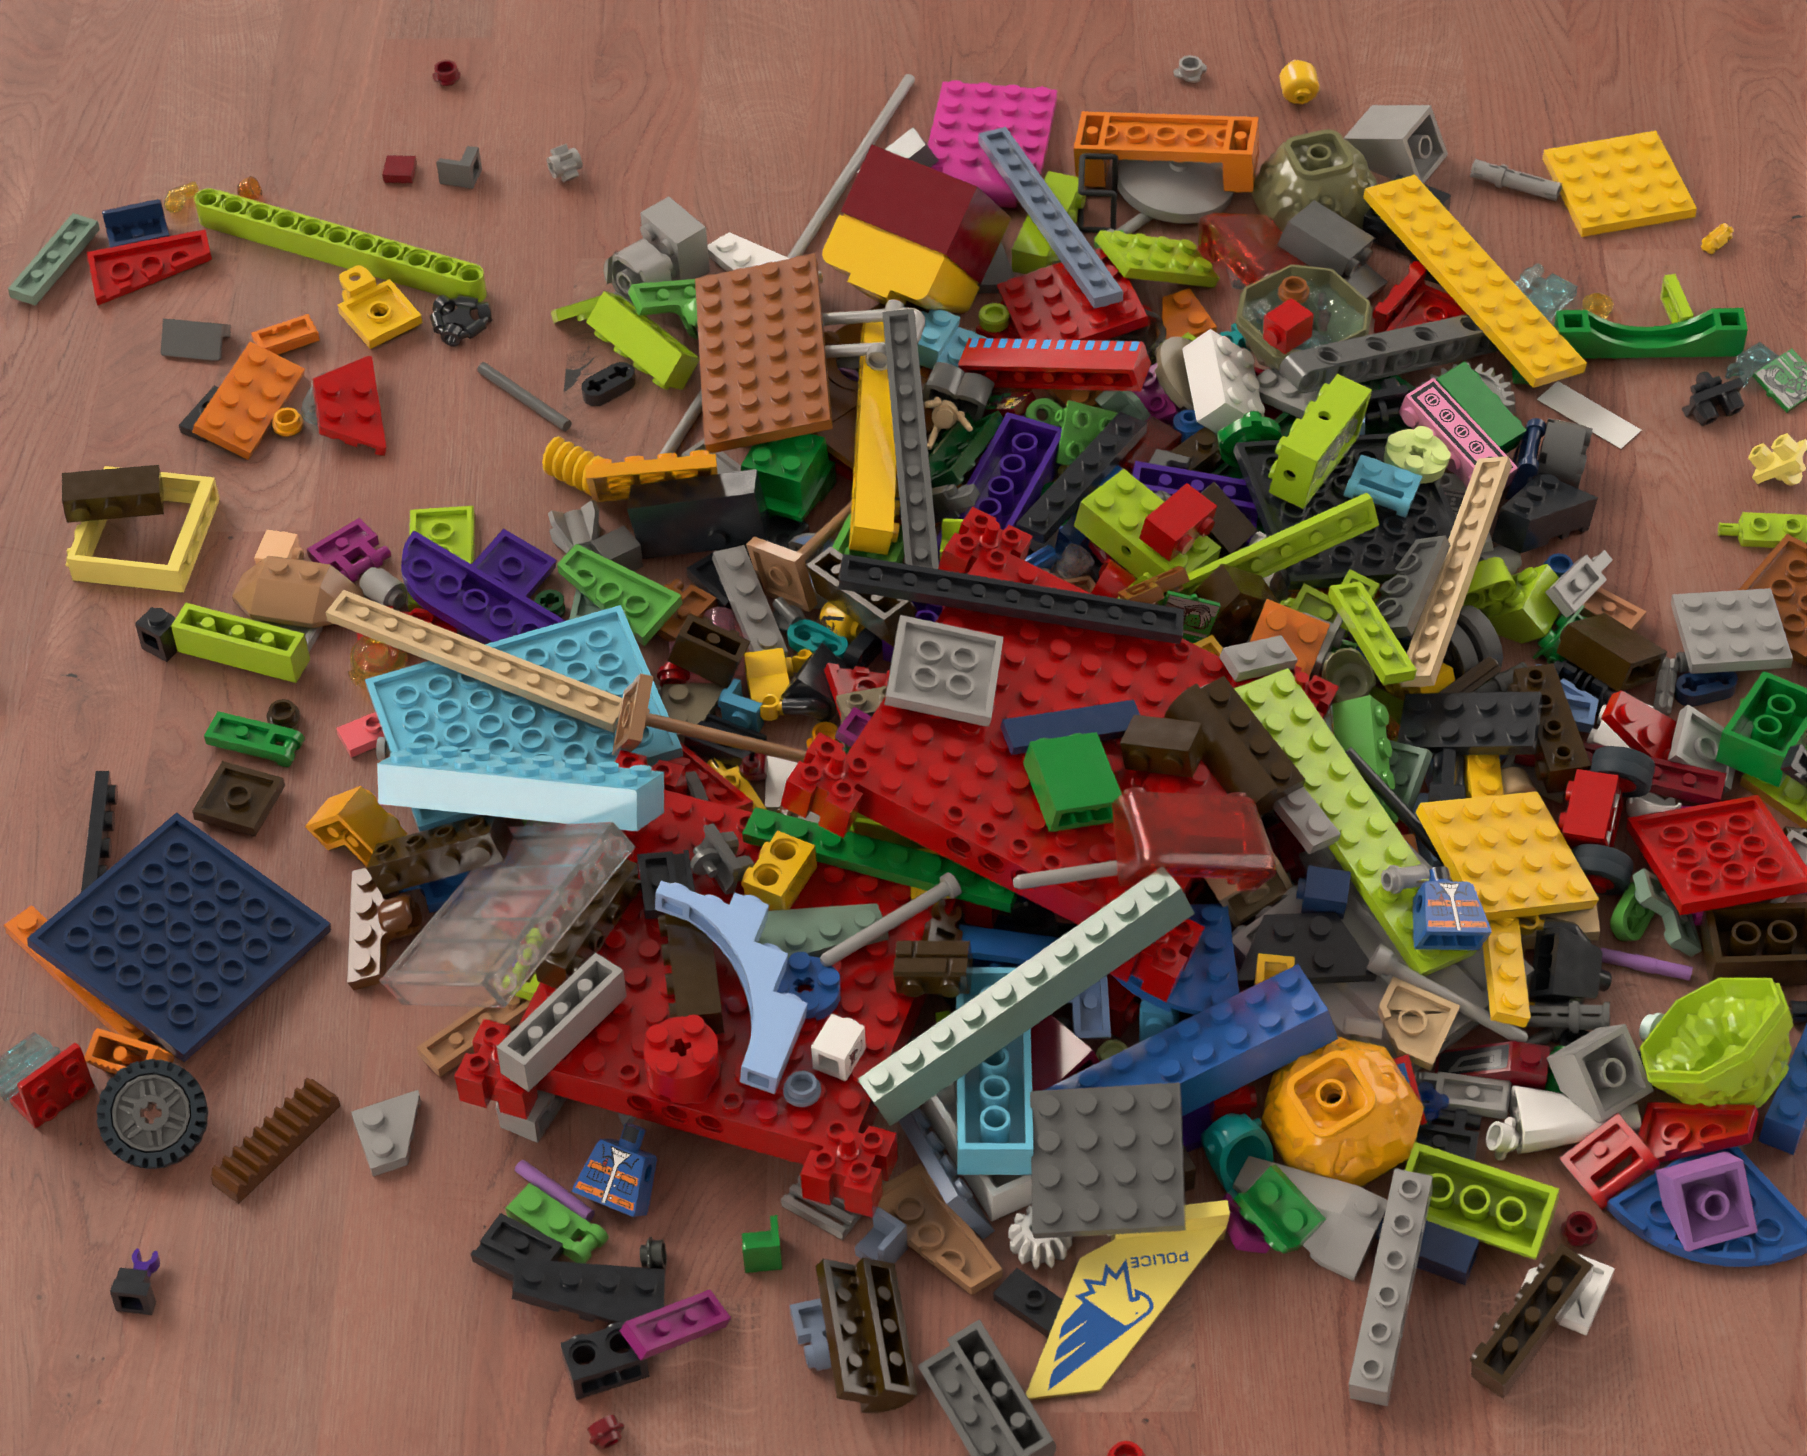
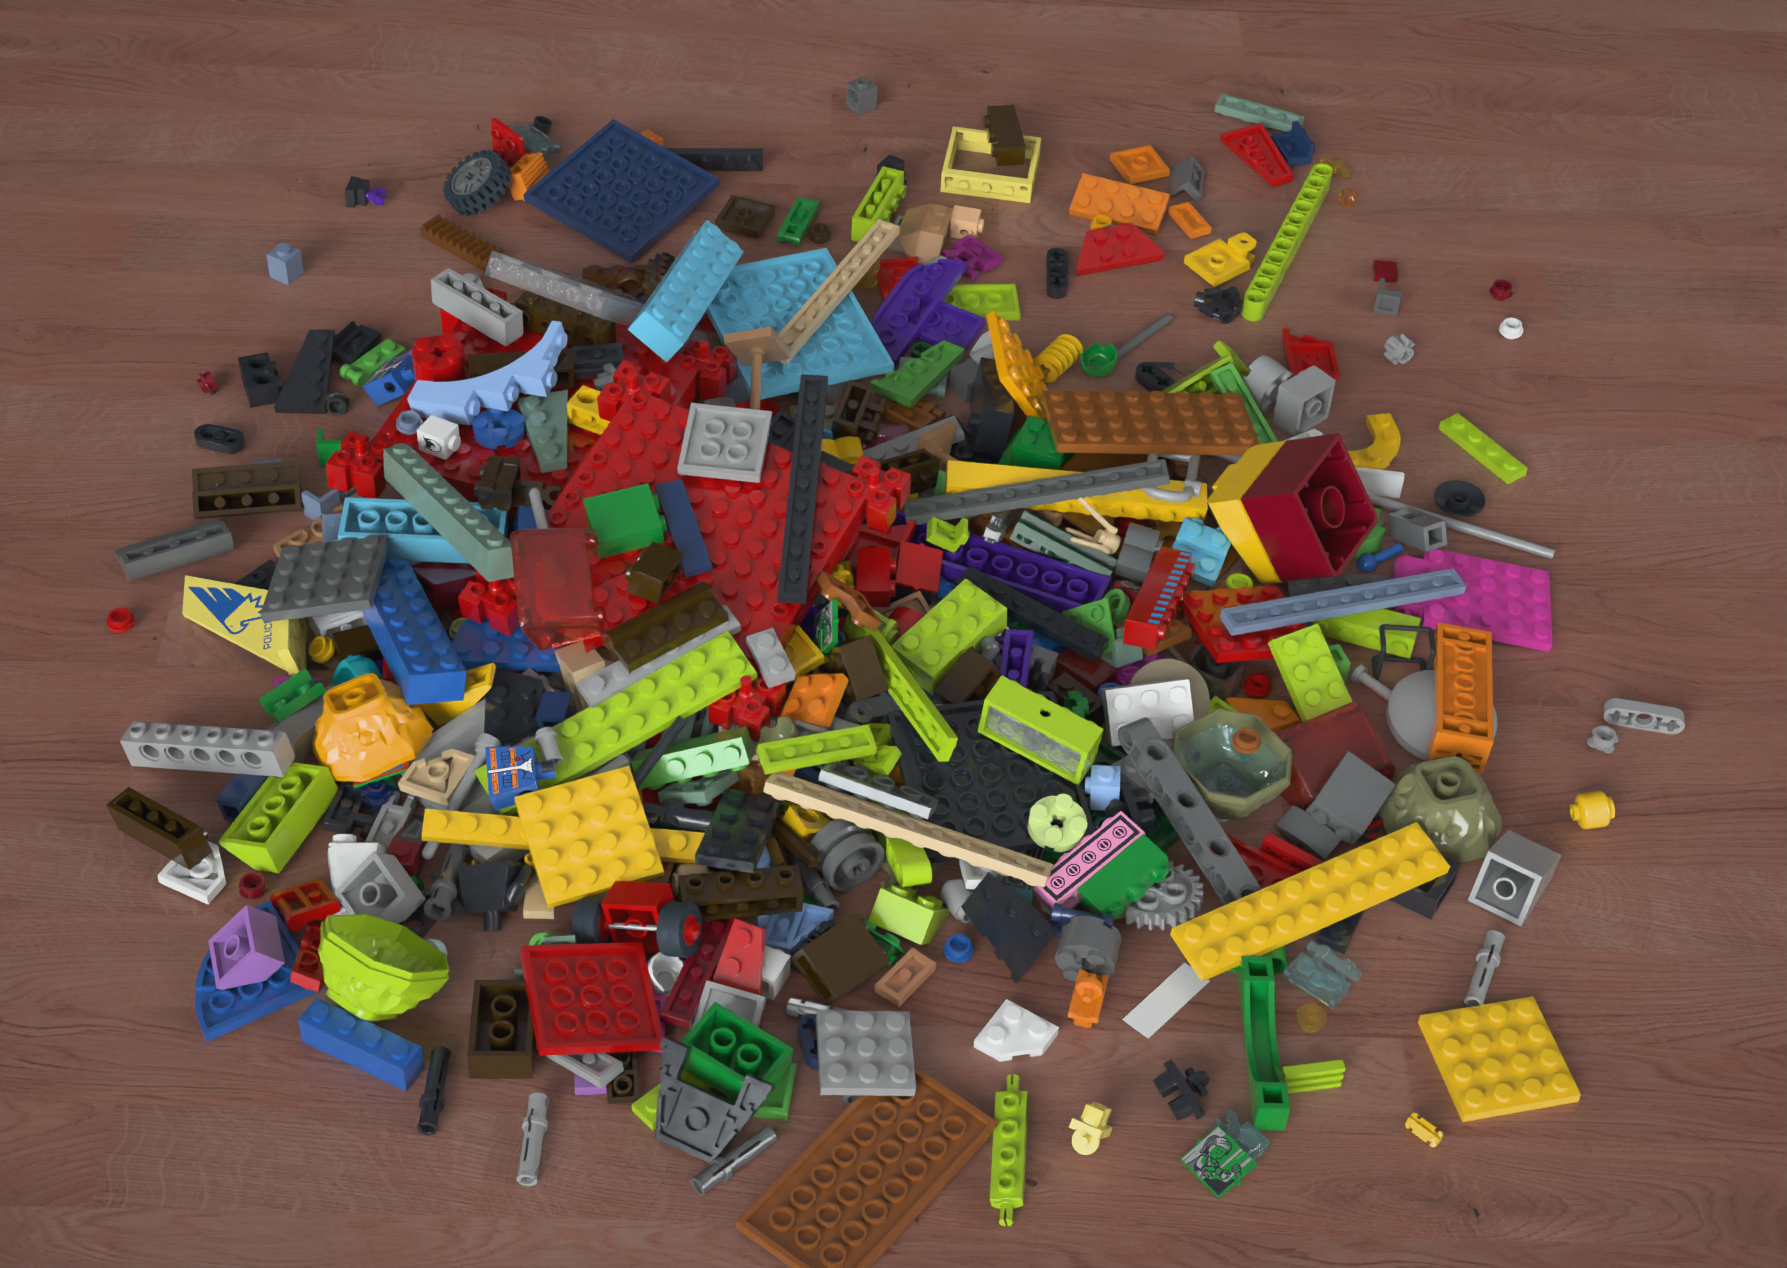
camera: 85 degrees right, 5 degrees down
magenta plate [620,1289,731,1360] -> none
light grey bar [820,872,961,967] -> none
red brick [1139,483,1217,562] -> none
red brick [1263,298,1314,354] -> none
light grey plate [1343,1016,1383,1043] -> none
medium azure plate [1344,455,1422,518] -> none
light grey hinge [1545,550,1613,618] -> none
medium lavender piece [1600,947,1693,981] -> none
none -> black plate [194,424,245,454]
none -> sand blue brick [266,242,304,285]
none -> white plate [974,999,1059,1062]
none -> black beam [1046,248,1068,299]
none -> orange hips [1068,969,1109,1028]
none -> green hair [1080,342,1117,378]
none -> orange plate [1110,145,1170,184]
none -> red wing [1281,328,1340,382]
none -> yellow plate [1348,413,1401,470]
none -> white panel [1355,467,1404,499]
none -> black dish [1434,480,1485,517]
none -> lime plate [1438,413,1528,484]
none -> white plate [1499,318,1523,339]
none -> light grey beam [1604,698,1685,734]

